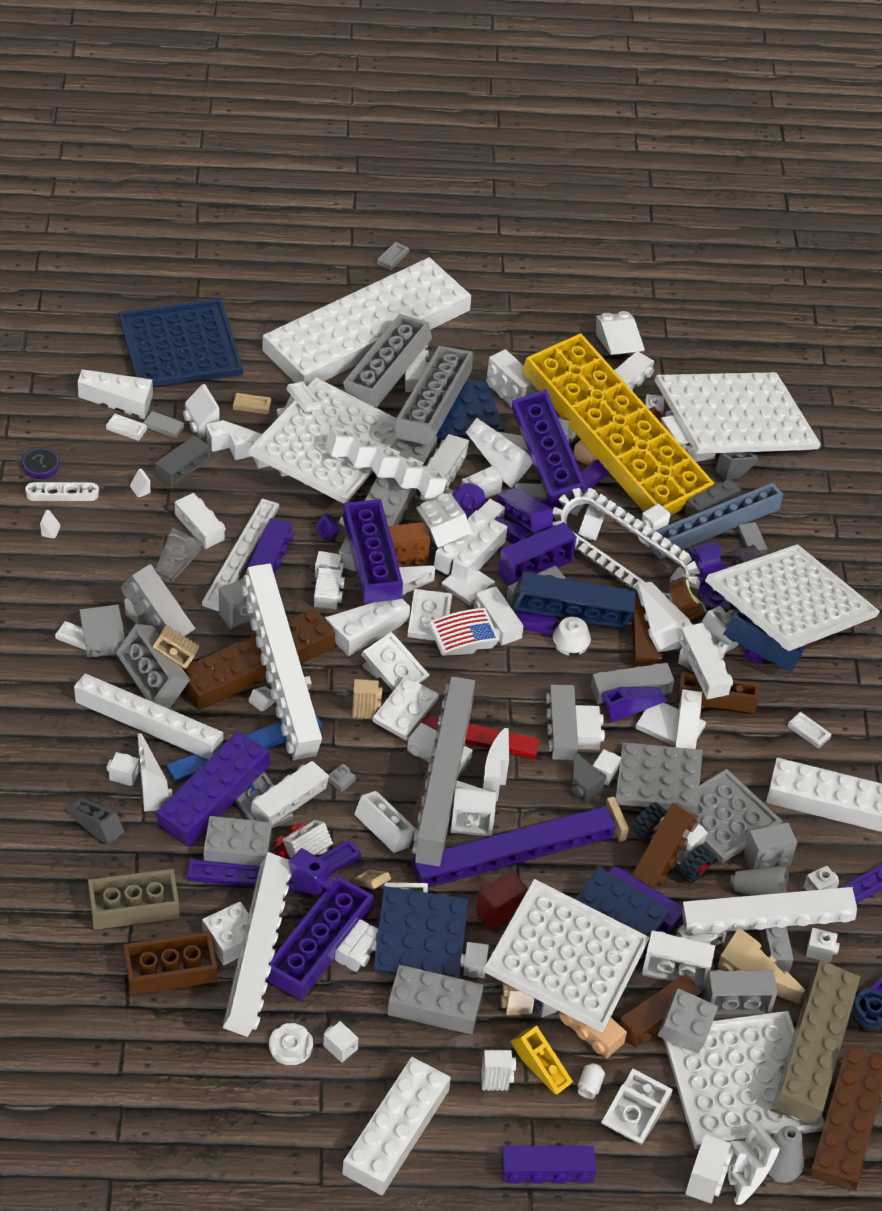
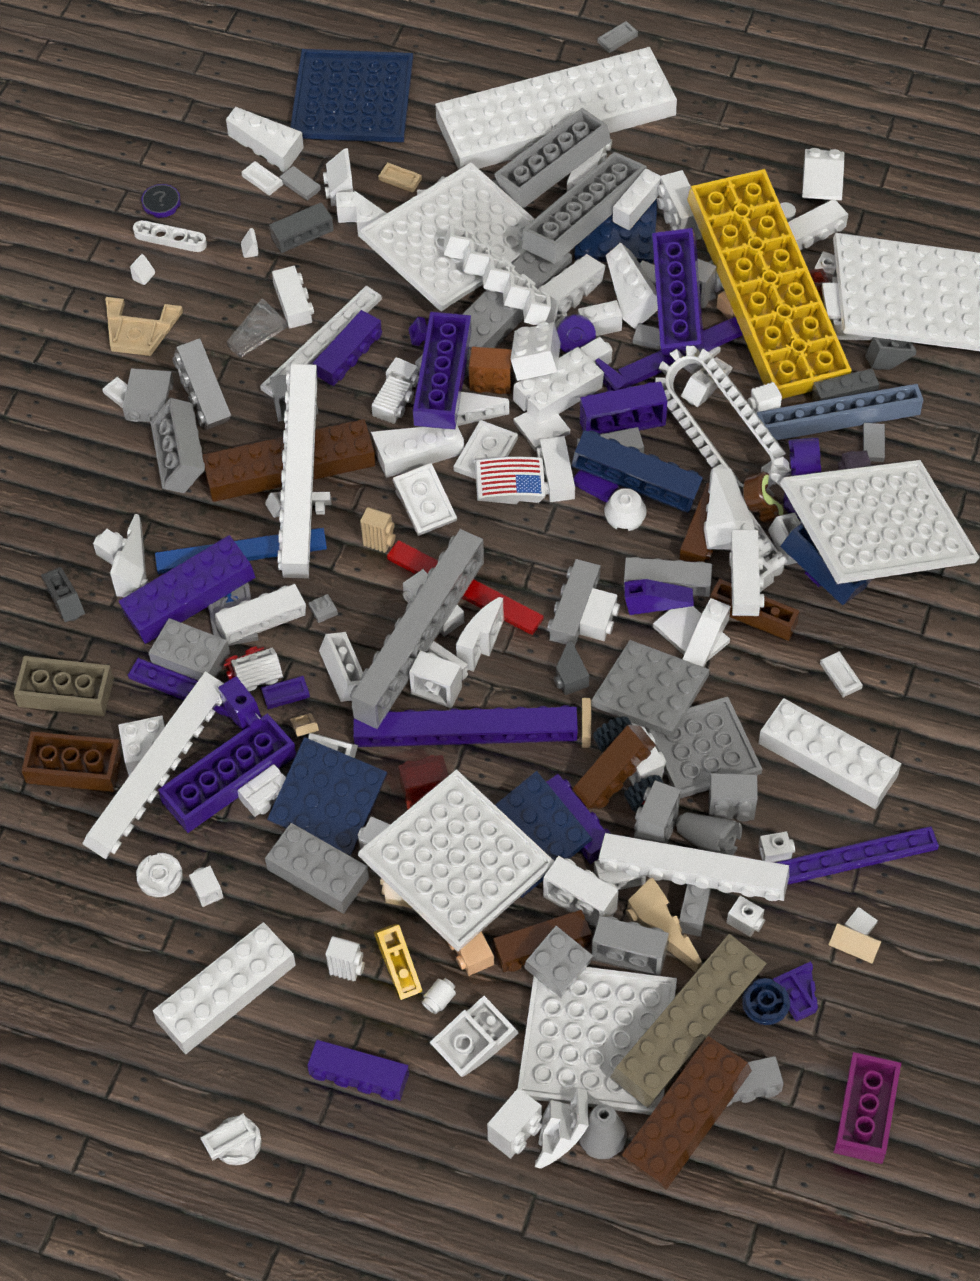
camera: 25 degrees right, 10 degrees up
white brick [74,674,224,760] -> none
tan brick [152,625,199,669] -> none
white tile [287,382,321,412] -> none
white plate [373,676,439,740] -> none
dark purple brick [497,487,554,532] -> none
white brick [593,749,622,786] -> none
none -> tan wing [106,297,183,356]
none -> white brick [613,169,661,230]
none -> light grey brick [634,781,681,844]

